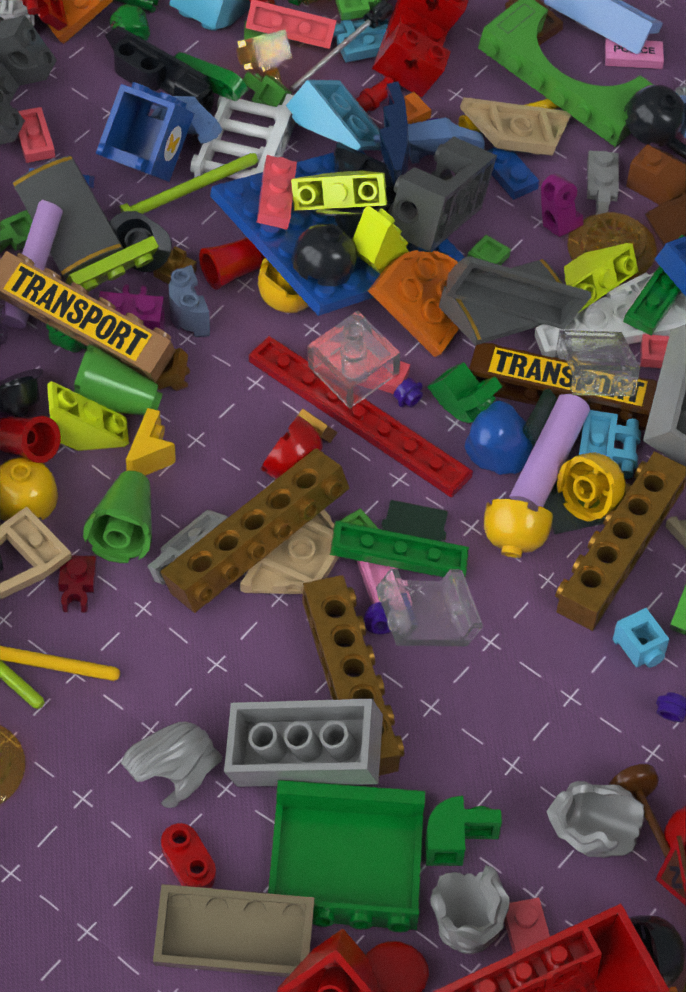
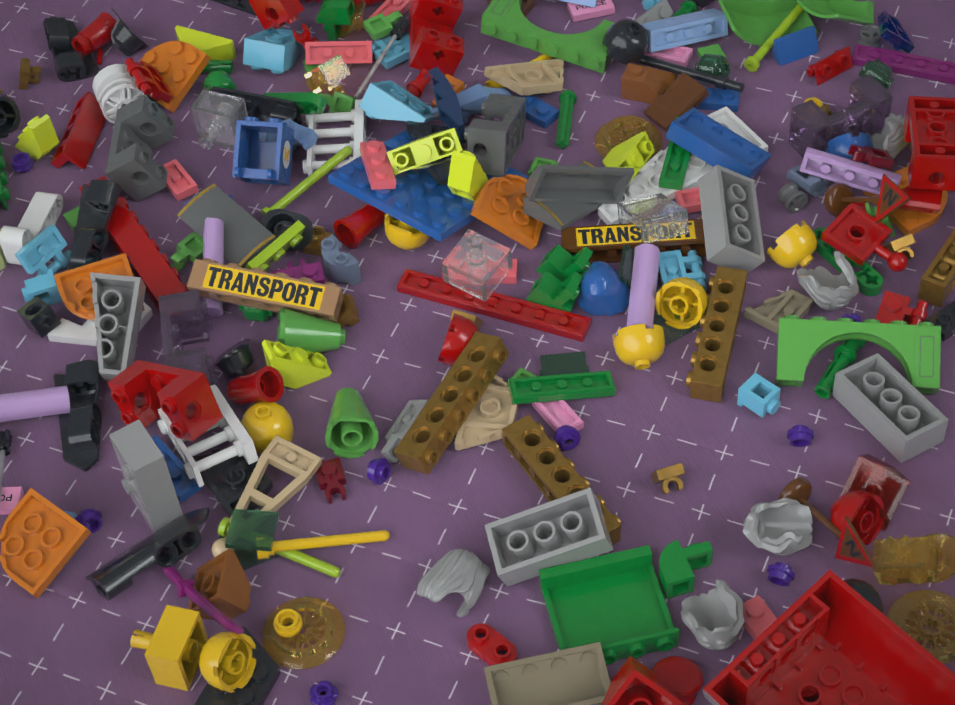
camera: 10 degrees left, 5 degrees down
yellow slope [126,408,176,476] -> none
black cylinder [291,224,358,286] -> none
clear panel [376,569,483,646] -> none
dark purple plate [393,378,423,408] -> none
magenta leg [541,173,584,237] -> none
light grey hinge [587,151,619,216] -> none
none -> clear brick [191,89,248,150]
none -> dark purple plate [367,458,391,485]
none -> green brick [526,271,583,312]
none -> green axle [555,90,577,149]
none -> pearl gold tile [650,463,685,495]
none -> dark purple plate [767,562,796,587]

